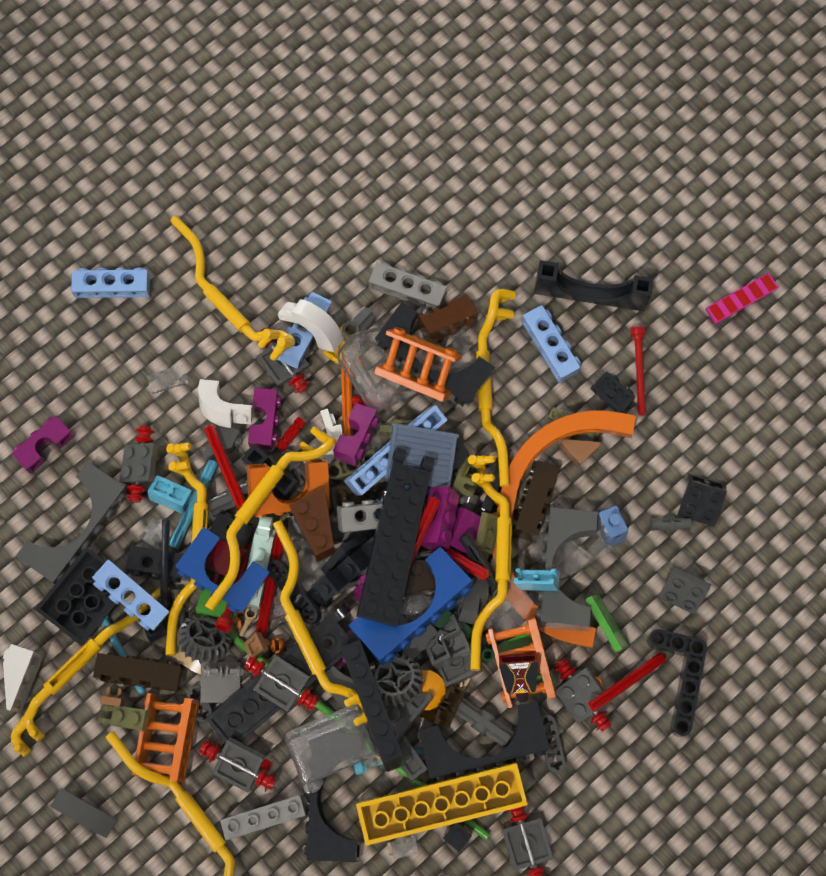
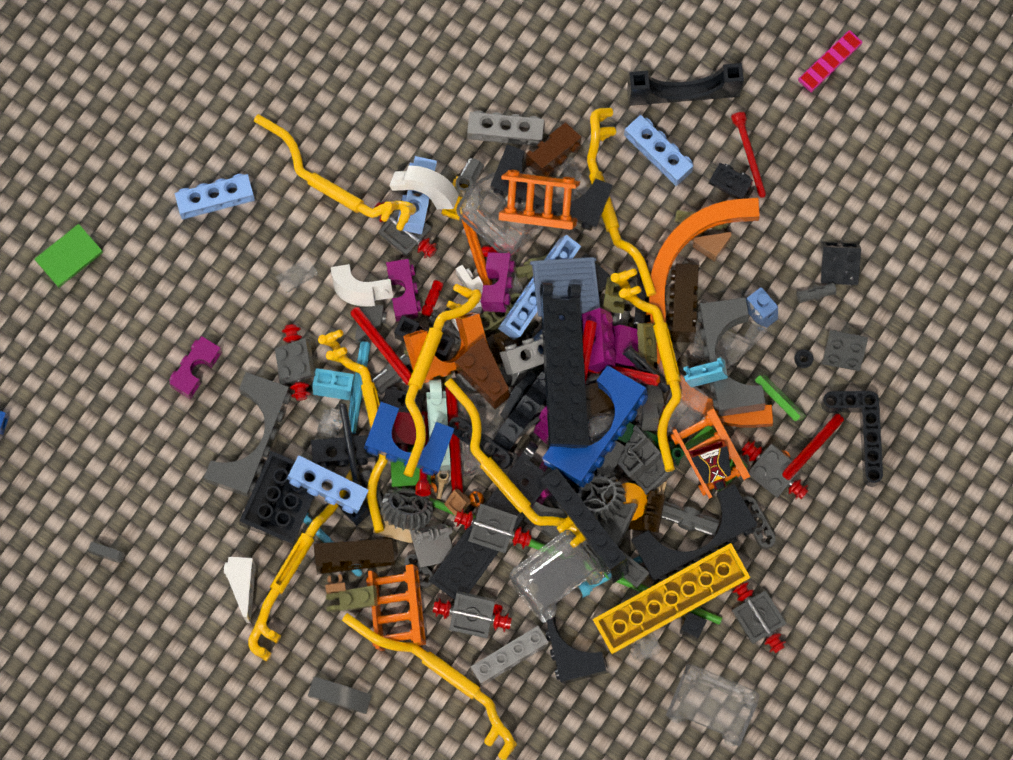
camera: 15 degrees left, 0 degrees up
none -> black plate [794,349,814,368]

